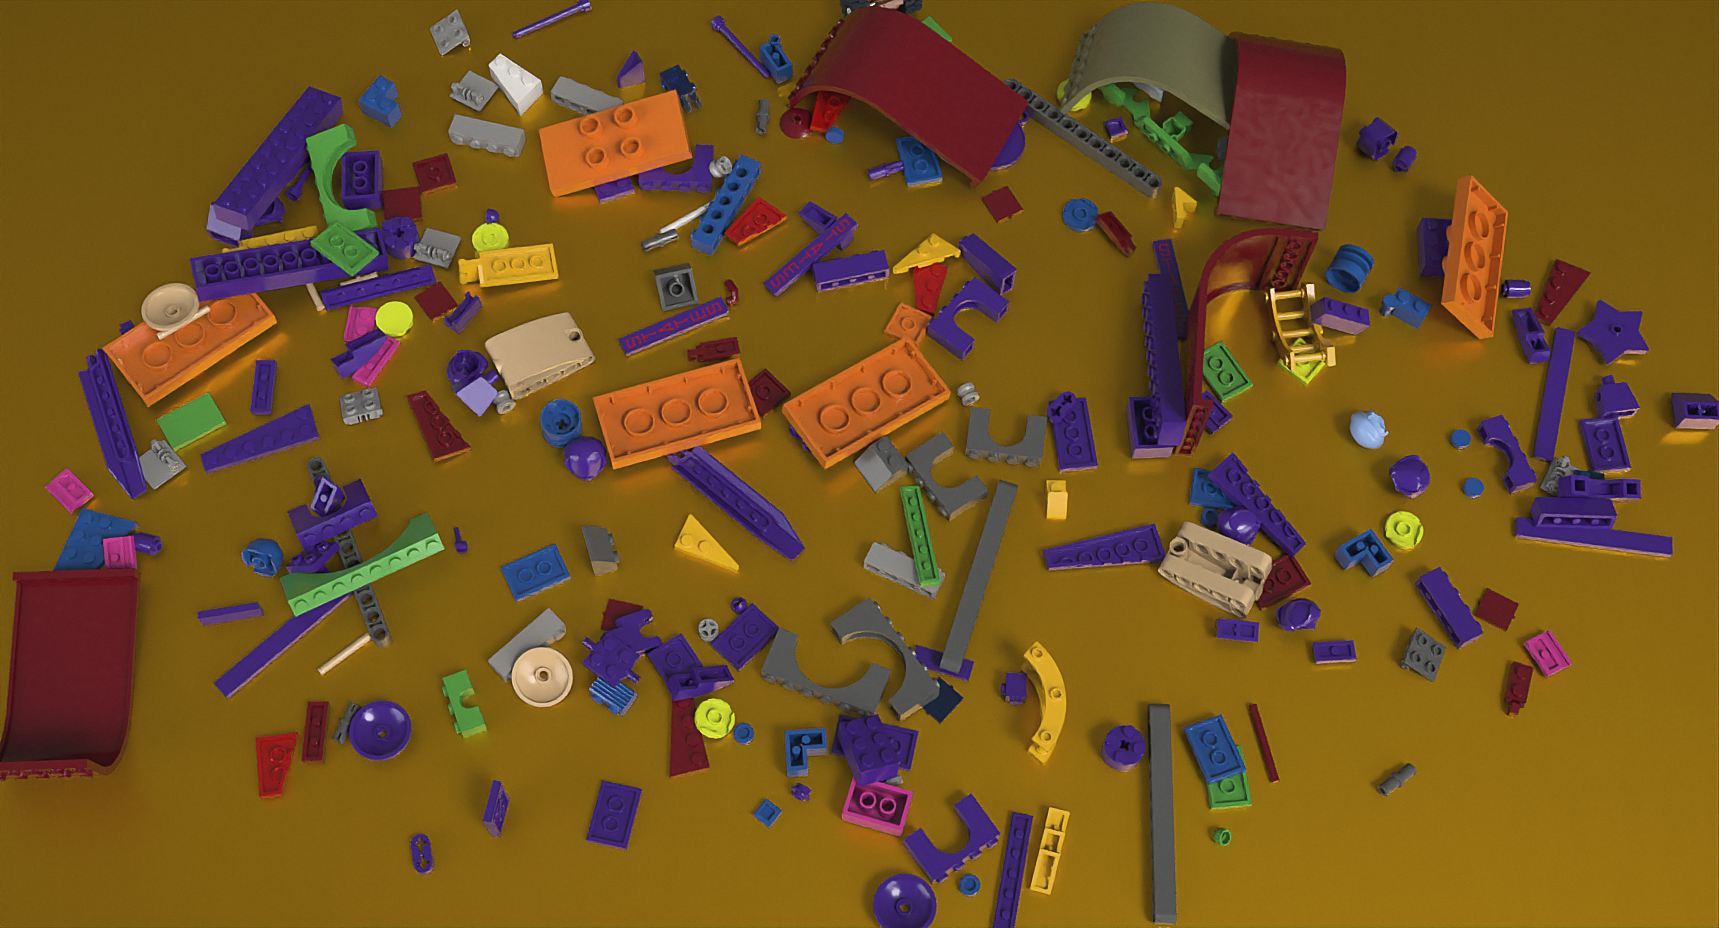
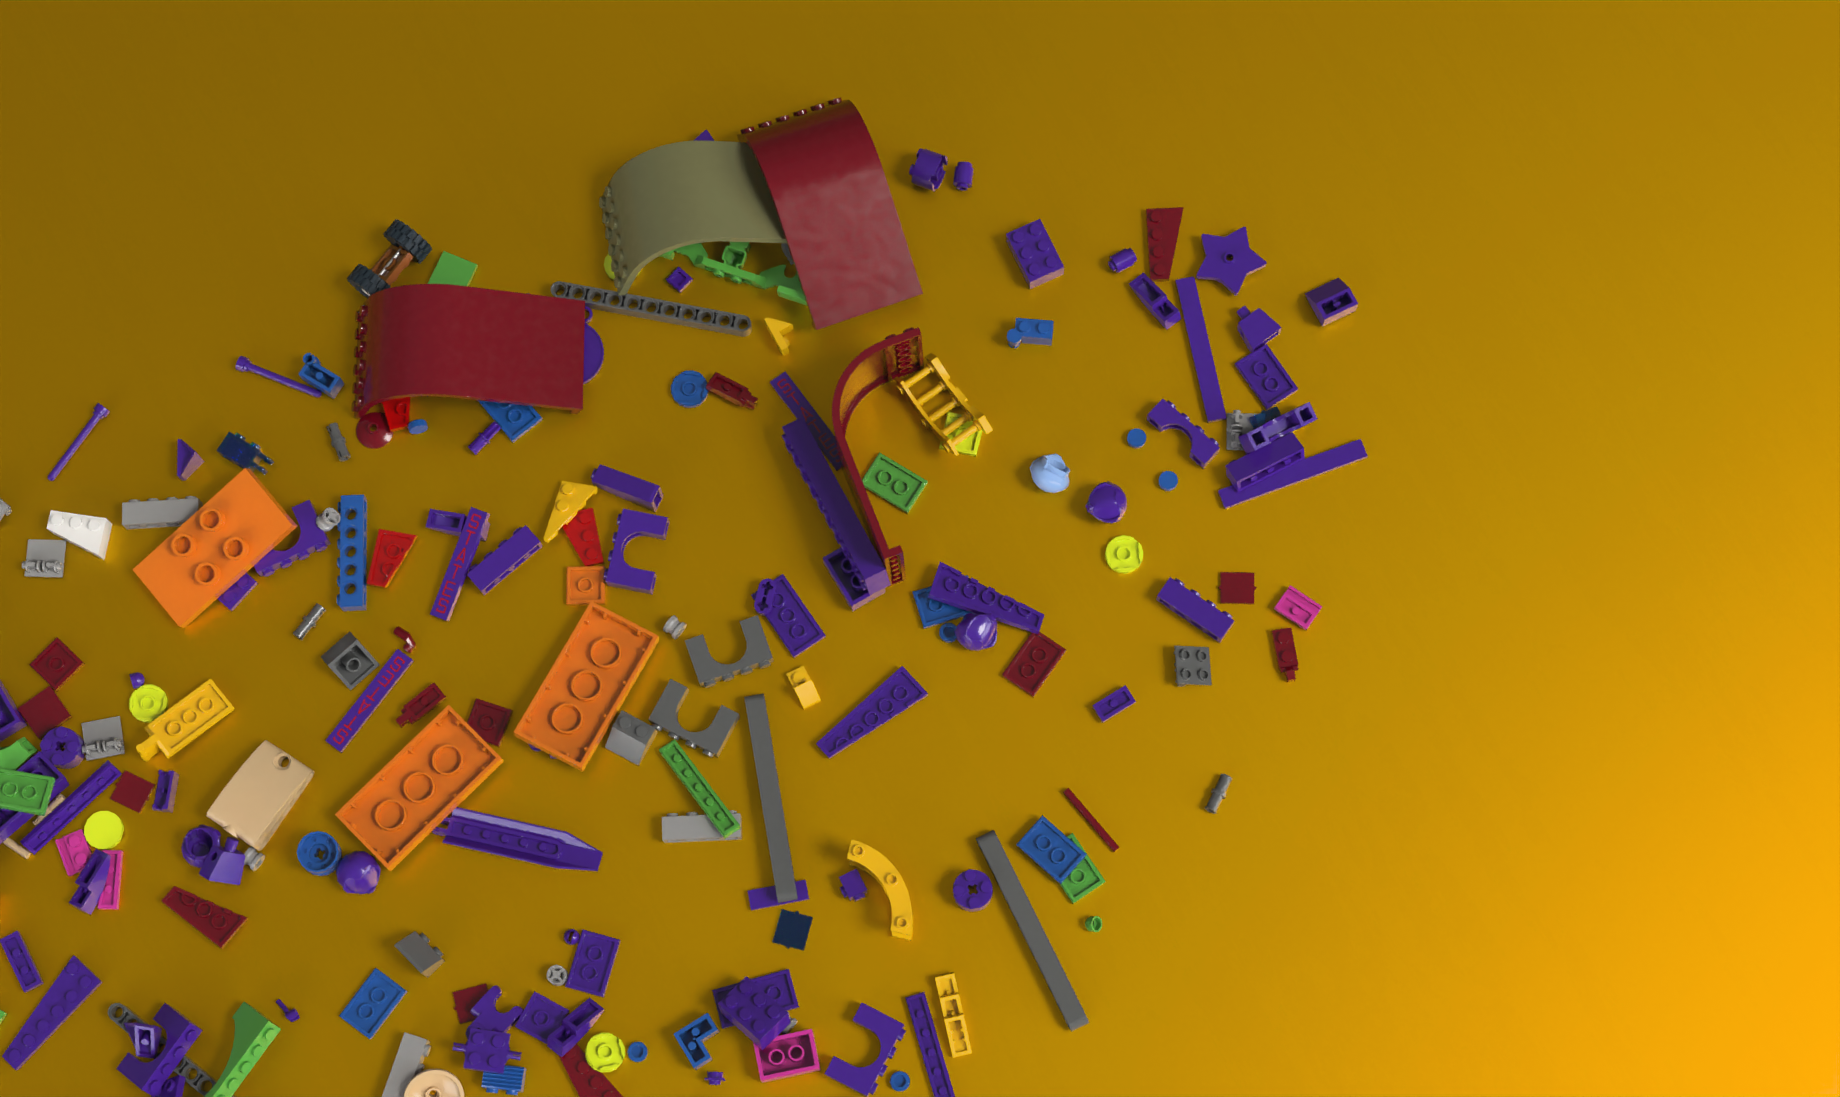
camera: 20 degrees left, 10 degrees up
light grey hinge [340,387,383,425] -> none
light grey brick [448,114,526,157] -> none
white bar [660,199,715,234] -> none
yellow wing [675,514,739,573] -> none
dark grey arch [761,628,891,718] -> none
dark grey arch [830,598,940,722] -> none
dark red piece [981,186,1023,223] -> none
tan panel [1158,521,1272,618] -> none
dark purple plate [1201,390,1233,435] -> none
dark purple hinge [1215,618,1259,642] -> none
dark purple helmet [1276,598,1321,631] -> none
dark purple brick [1310,297,1370,335] -> none
blue wheel [1325,244,1374,293] -> none
blue brick [1334,529,1394,578] -> none
orange plate [1441,175,1508,339] -> none

